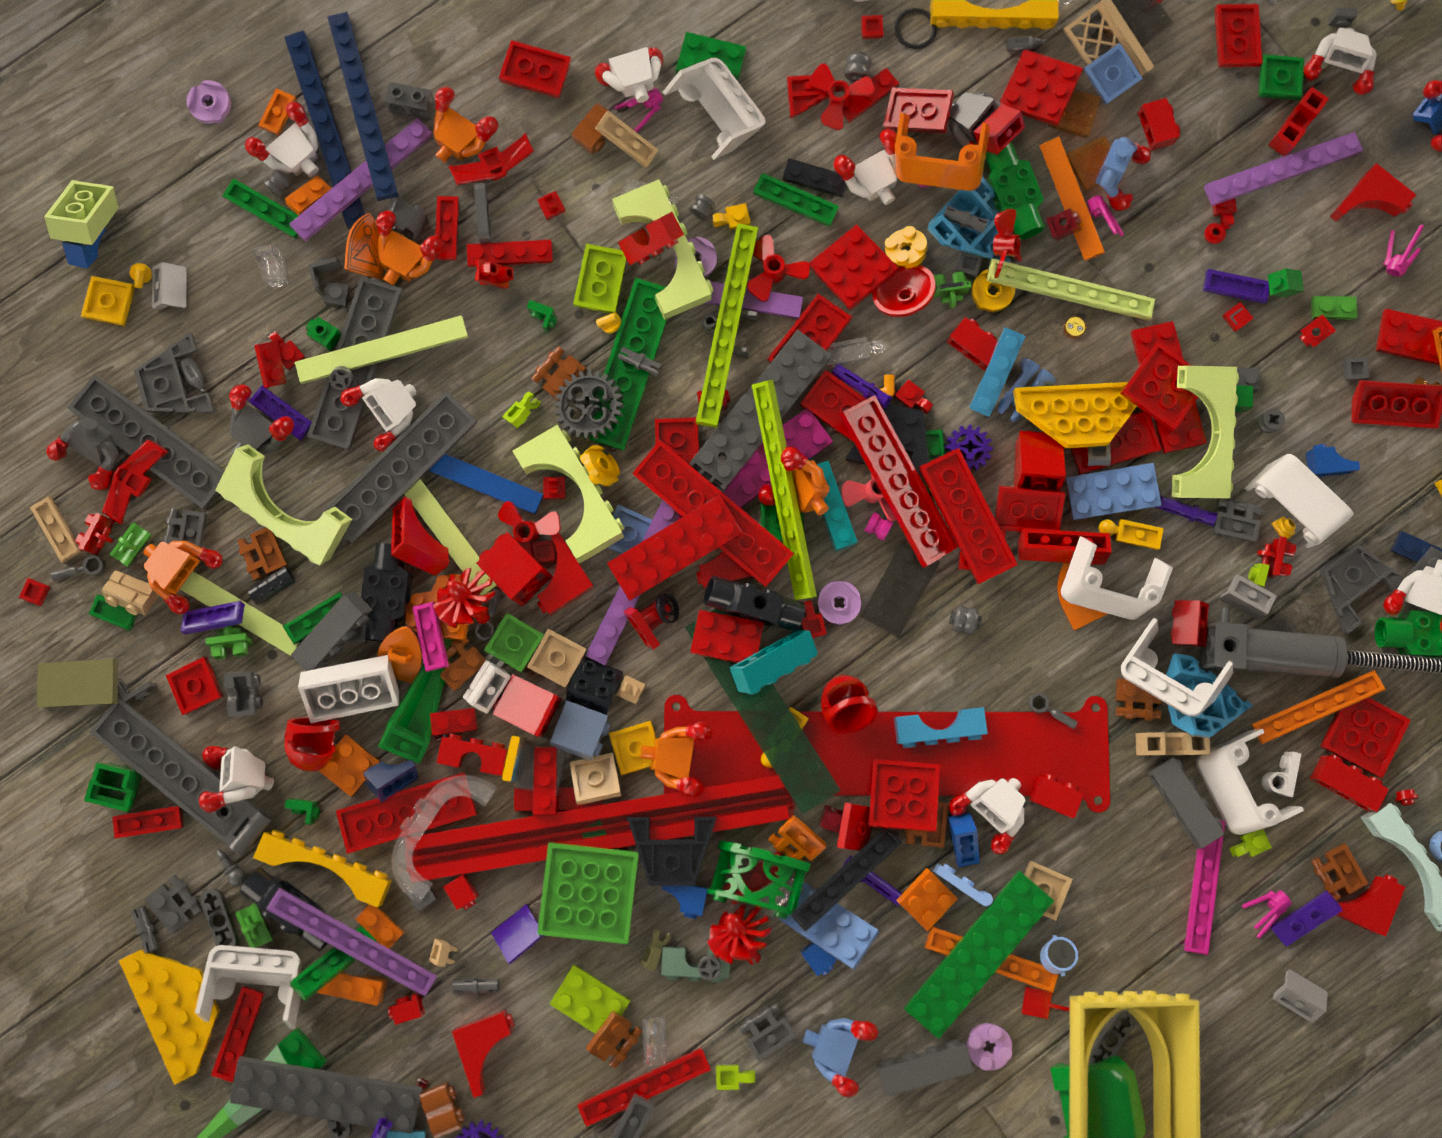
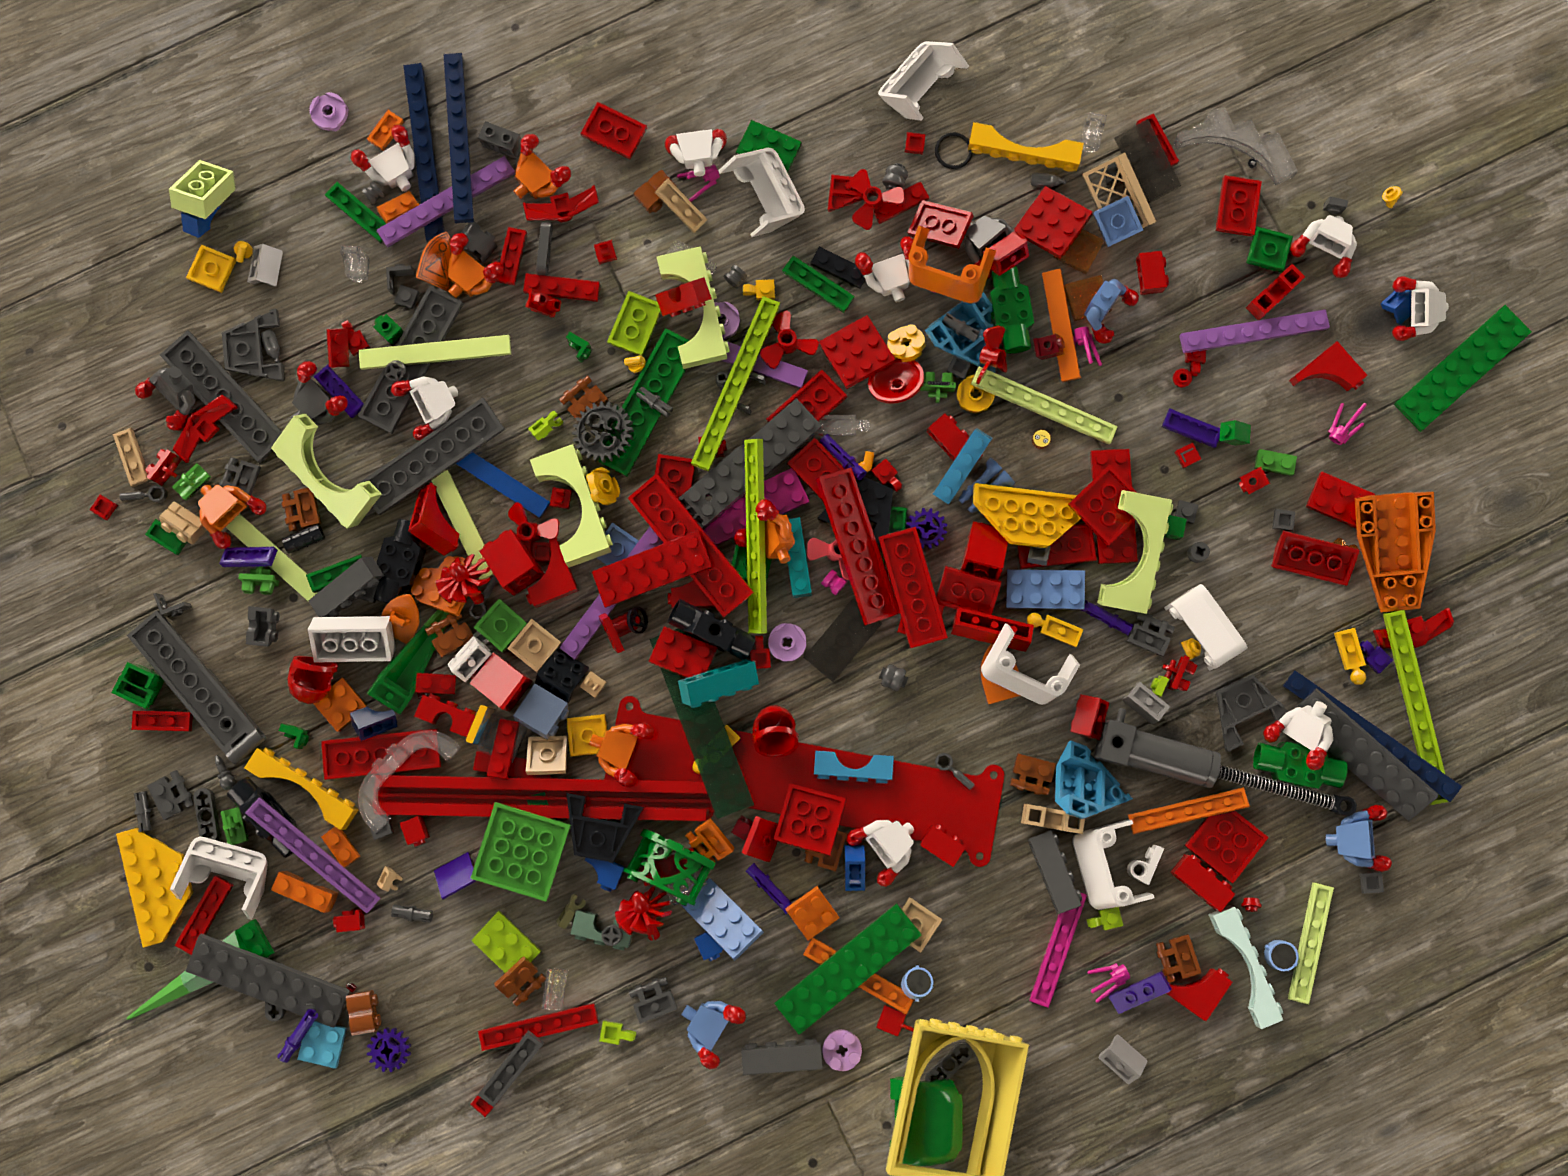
camera: 20 degrees right, 0 degrees up
olive tile [37,659,118,708] -> none
red plate [165,657,224,715] -> none
white torso [198,746,274,813] -> none
green plate [290,926,377,1001] -> none
dark pink tile [413,602,449,672] -> none
red arch [452,1009,515,1098] -> none
black plate [790,828,902,932] -> none
light blue plate [933,864,993,906] -> none
white windscreen [1121,618,1233,717] -> none
blue arch [1305,444,1360,477] -> none

